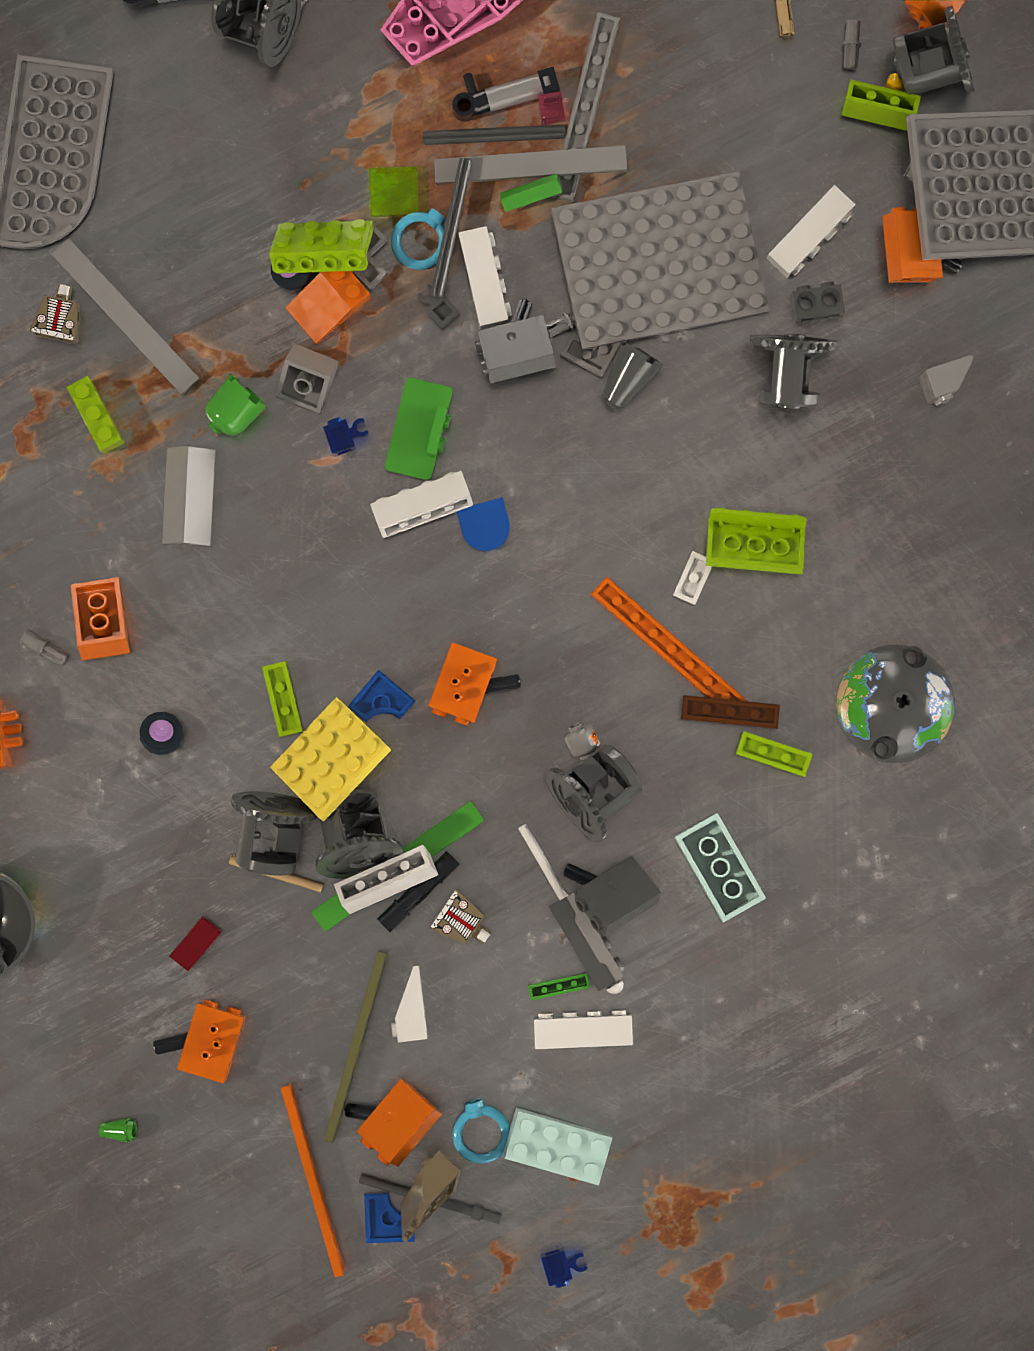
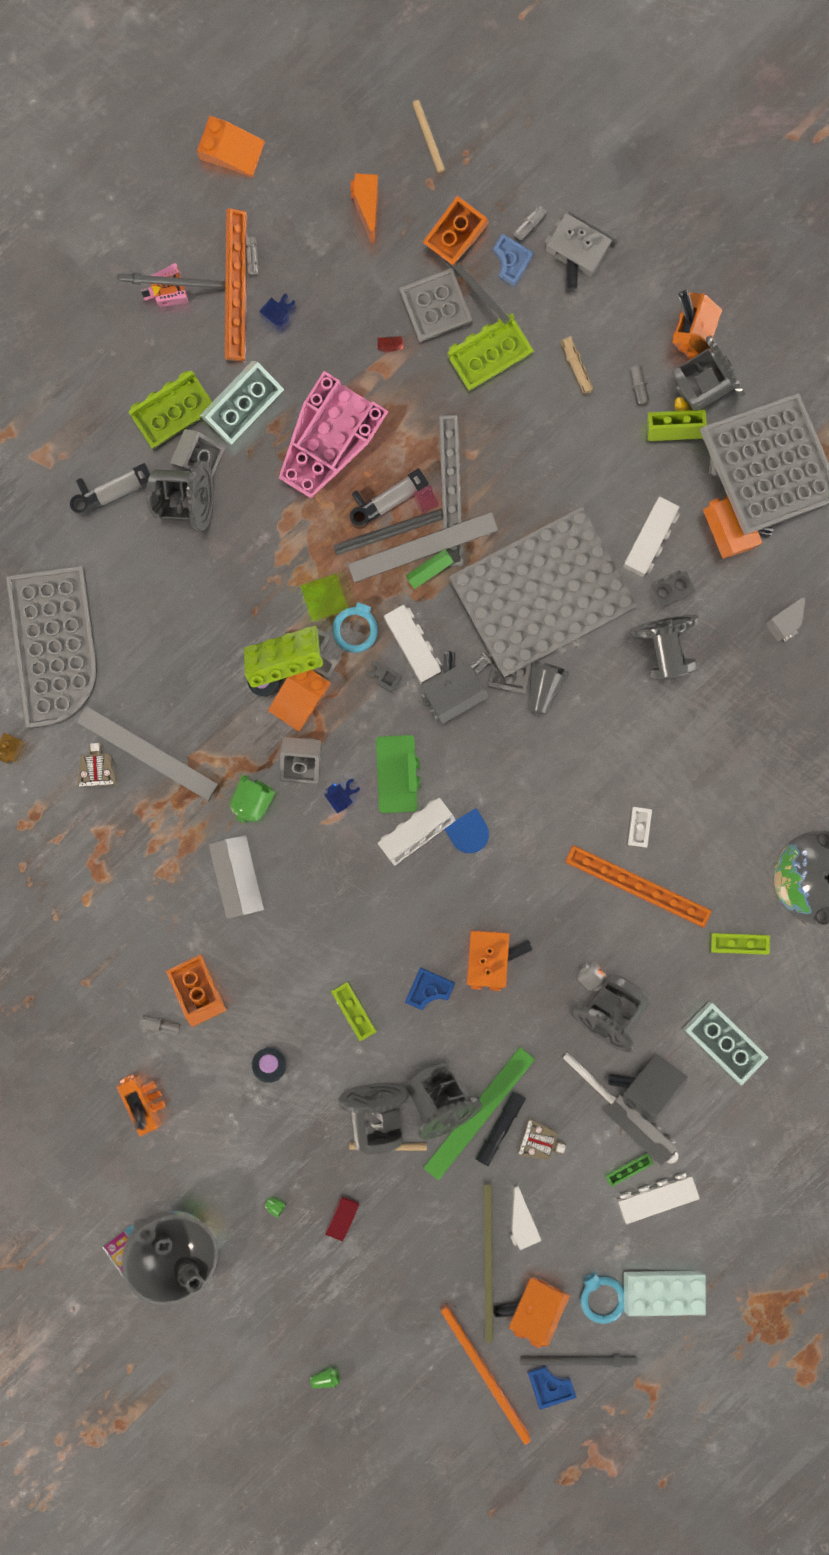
camera: 20 degrees left, 0 degrees up
lime brick [66,376,125,454] -> none
orange piece [153,999,246,1084] -> none
light yellow plate [270,697,391,822] -> none
white brick [334,845,438,914] -> none
dark tan wedge [401,1151,461,1243] -> none
dark grey axle [430,158,472,299] -> none
clear blue brick [540,1247,588,1288] -> none
reddish brown tile [681,695,780,729] -> none
lime bracket [706,507,807,575] -> none
none -> bright green hose [264,1198,286,1218]

